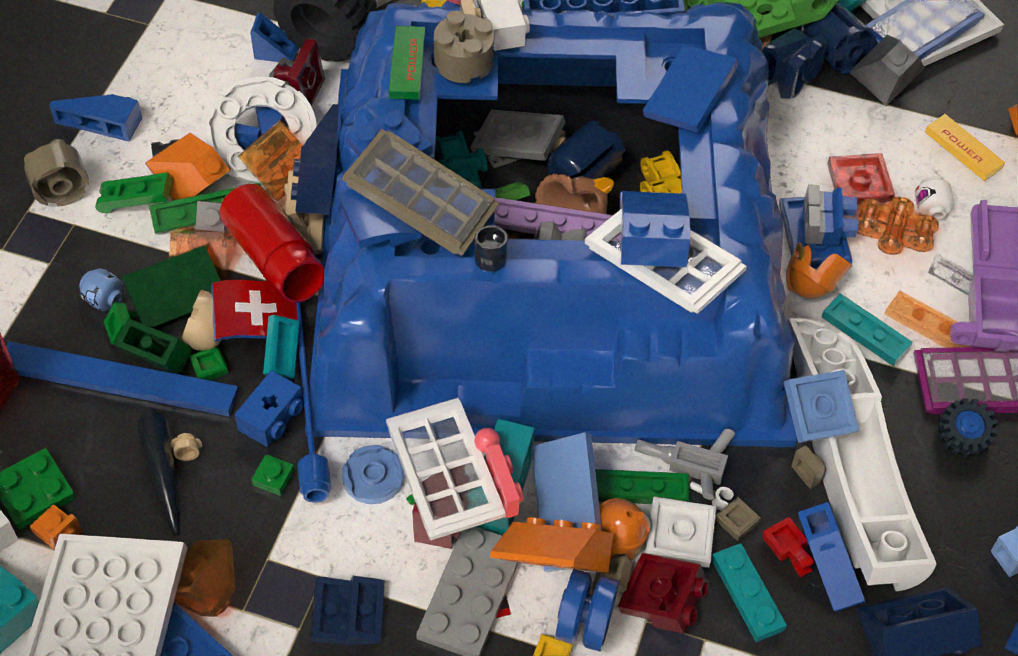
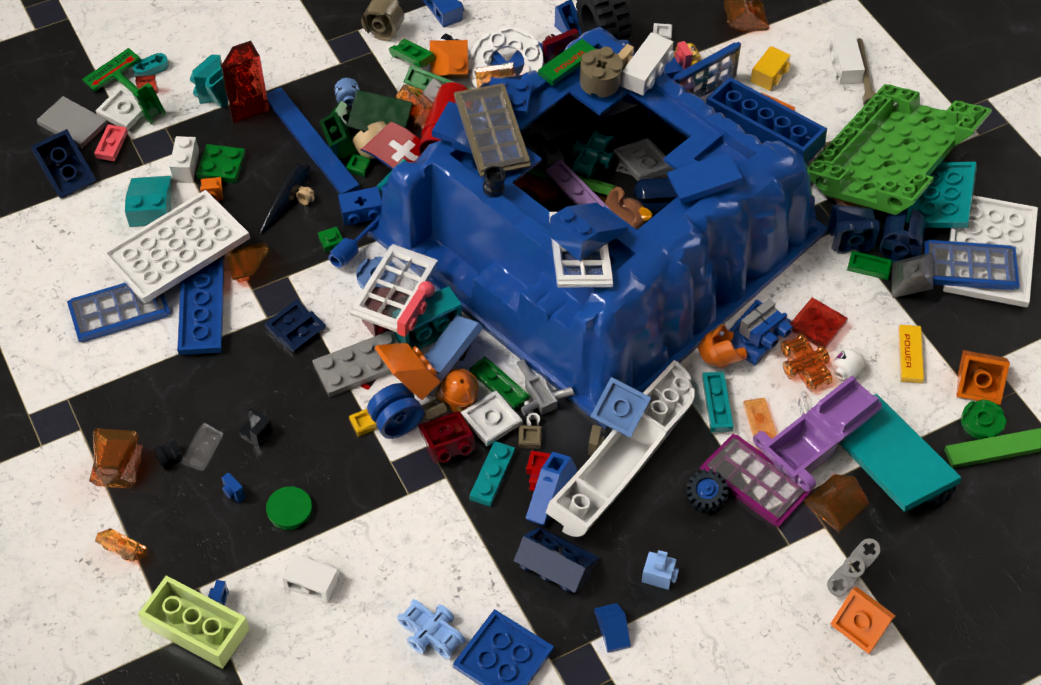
camera: 45 degrees right, 0 degrees up
none -> green tile [847,251,892,280]

